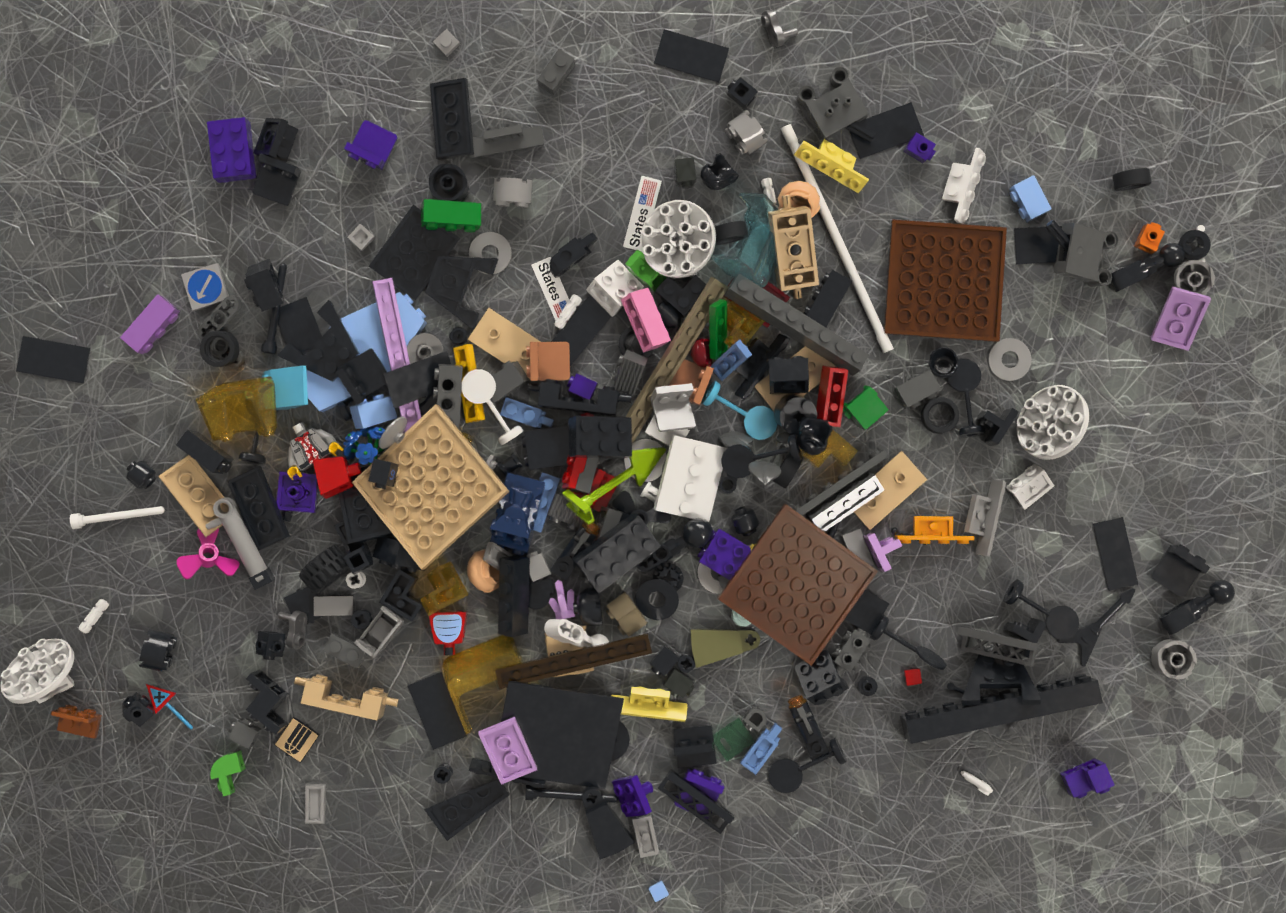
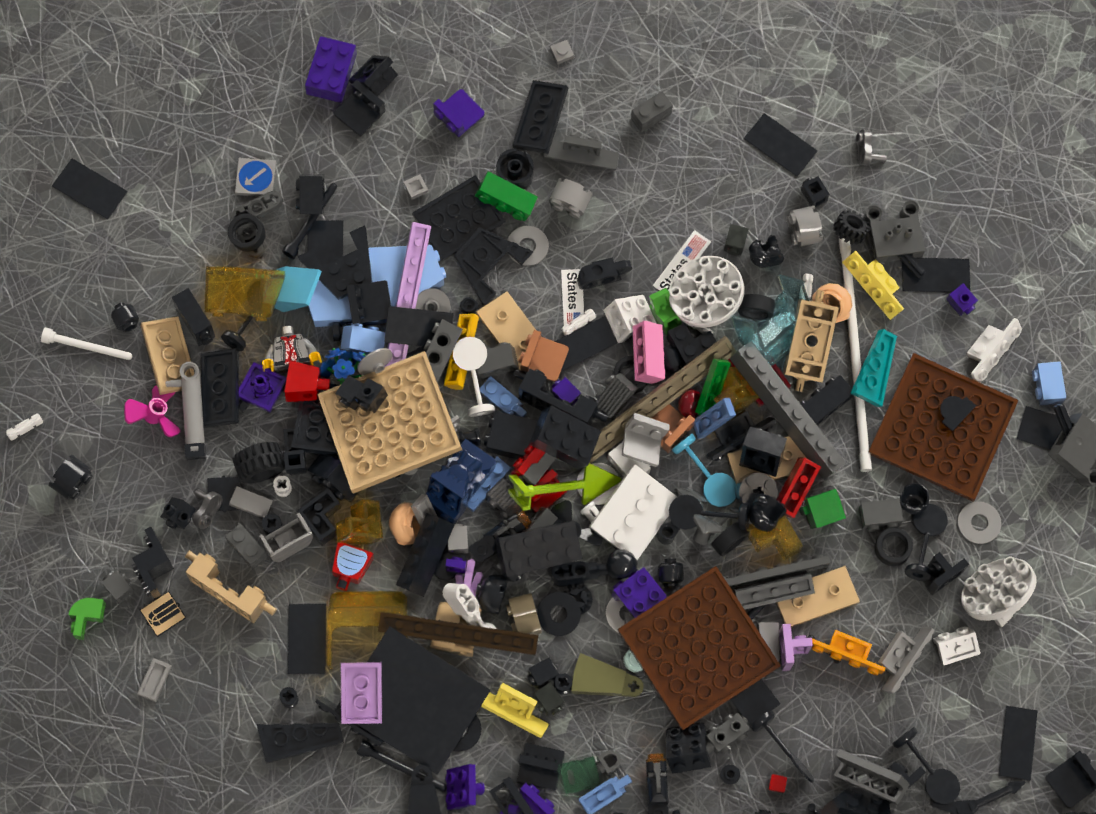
camera: 15 degrees right, 15 degrees down
medium lavender brick [120,294,180,354] -> none
black brick [122,692,154,727] -> none
piece [146,684,193,729] -> none
none -> black brick [355,378,388,413]
none -> dark purple plate [446,557,467,573]
none -> black tyre [833,210,870,245]
none -> teal wing [851,329,897,407]
none -> black piece [940,396,976,431]

